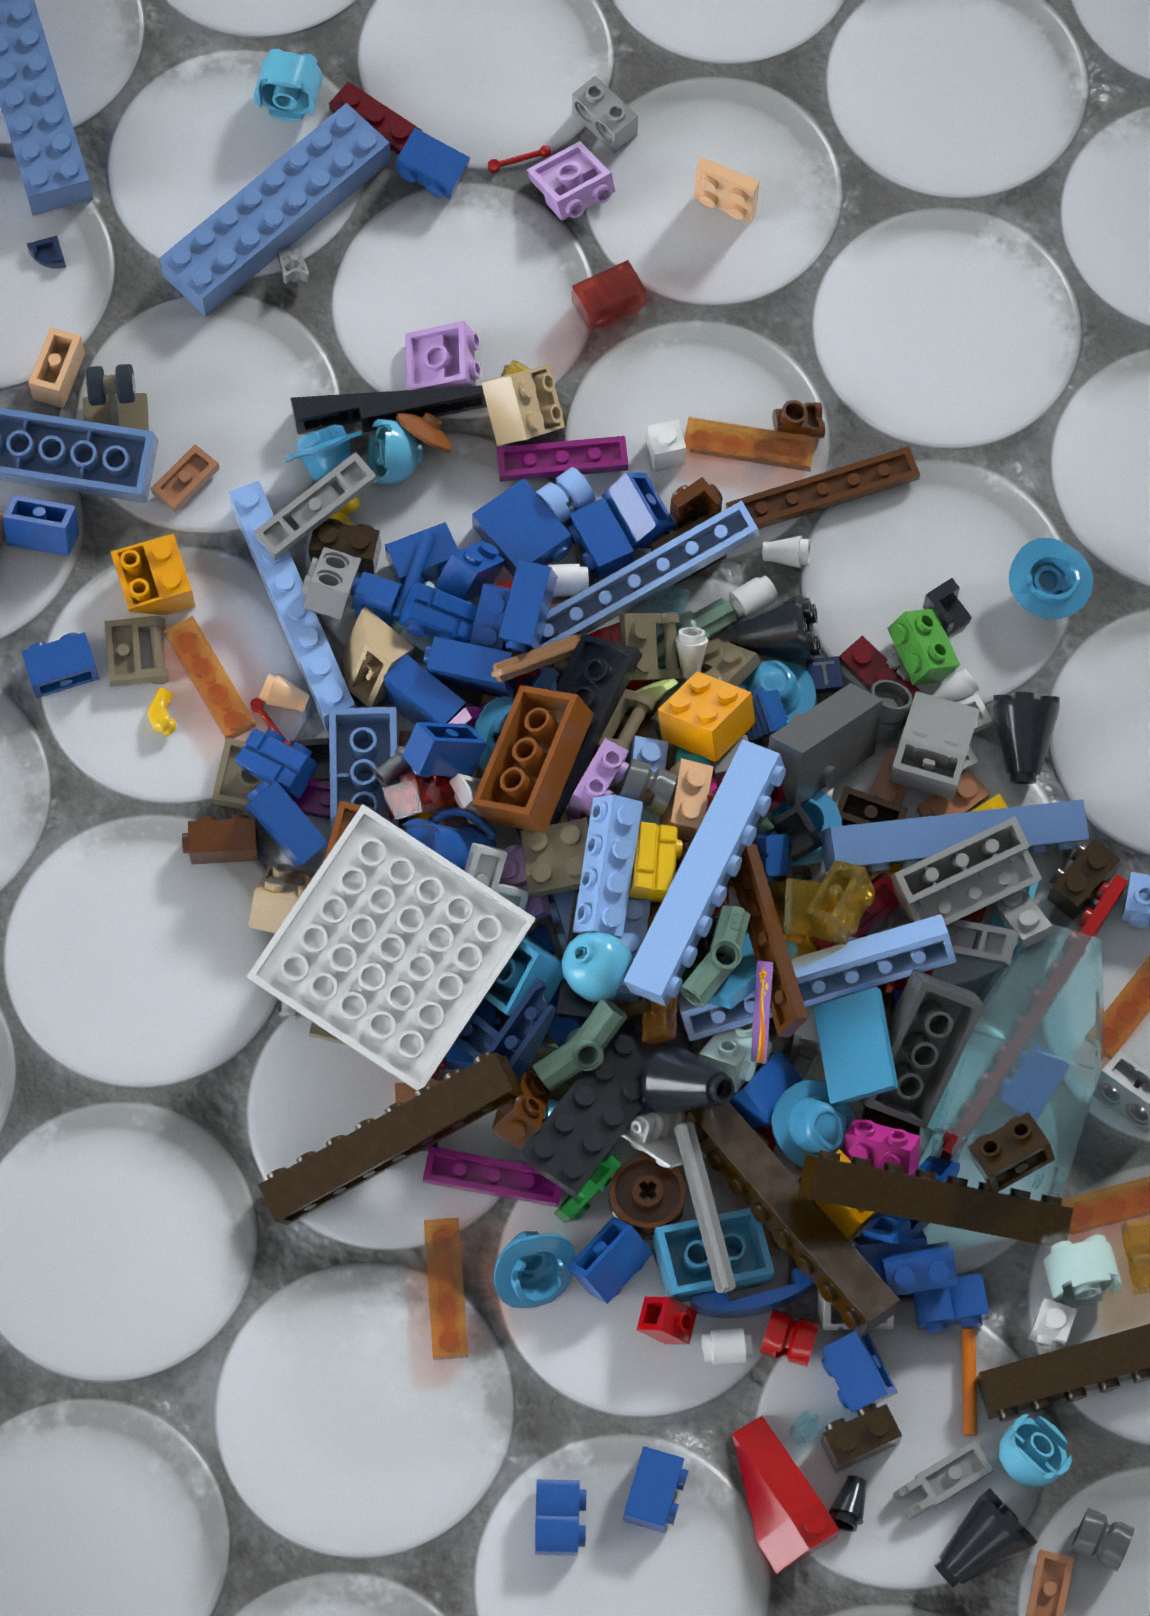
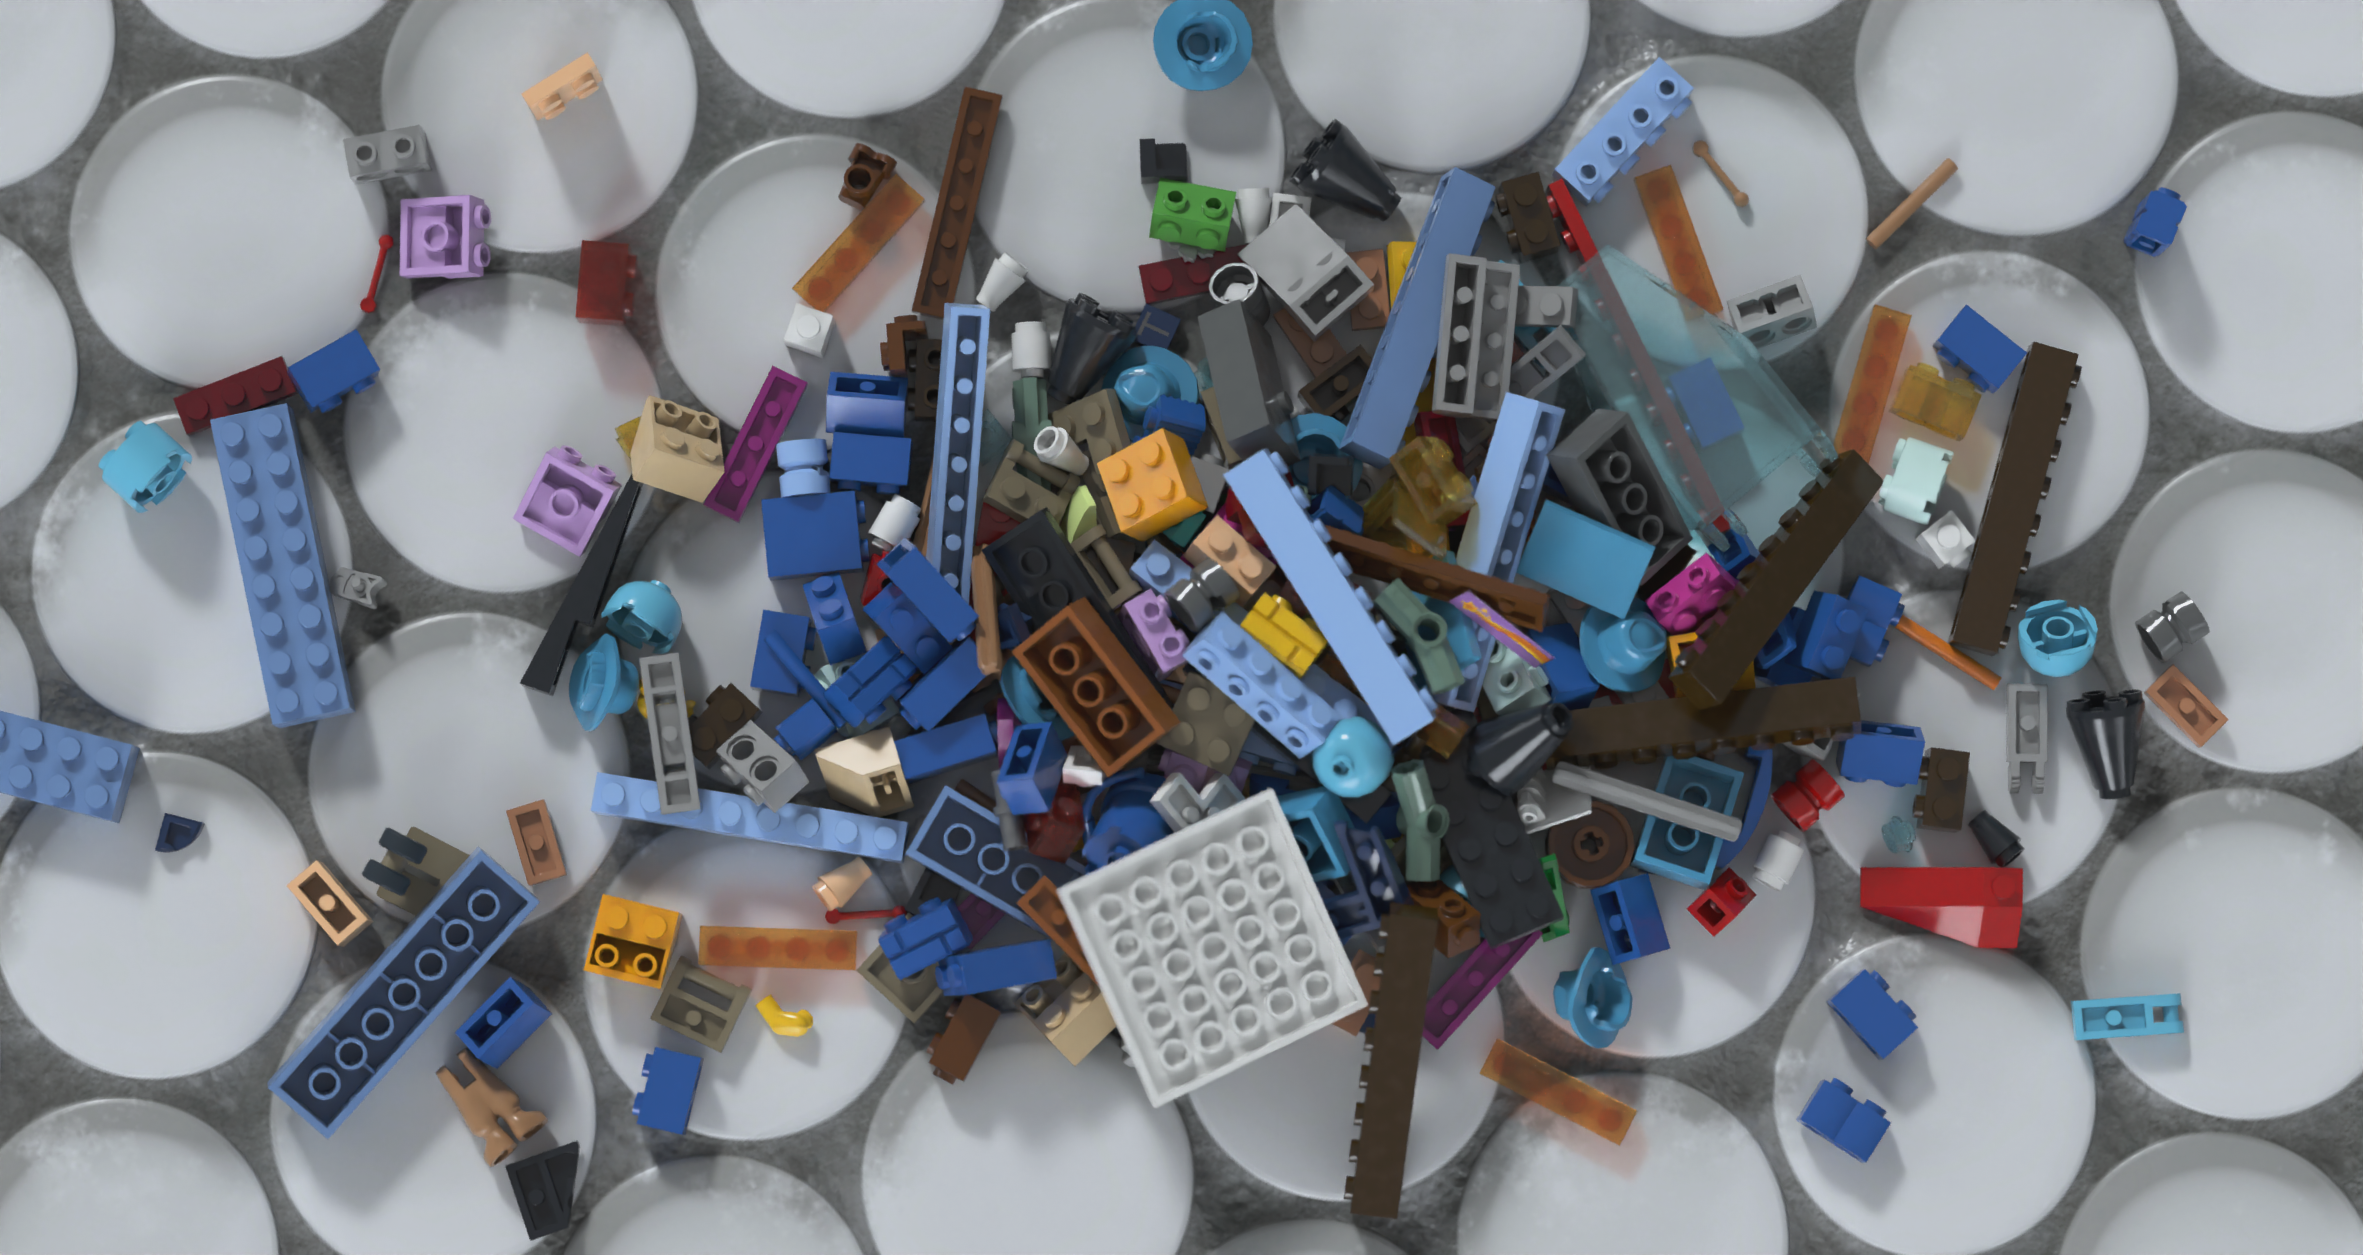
camera: 60 degrees left, 15 degrees up
dark orange dish [396,413,453,453] -> none
dark brown brick [968,1112,1055,1194] -> none

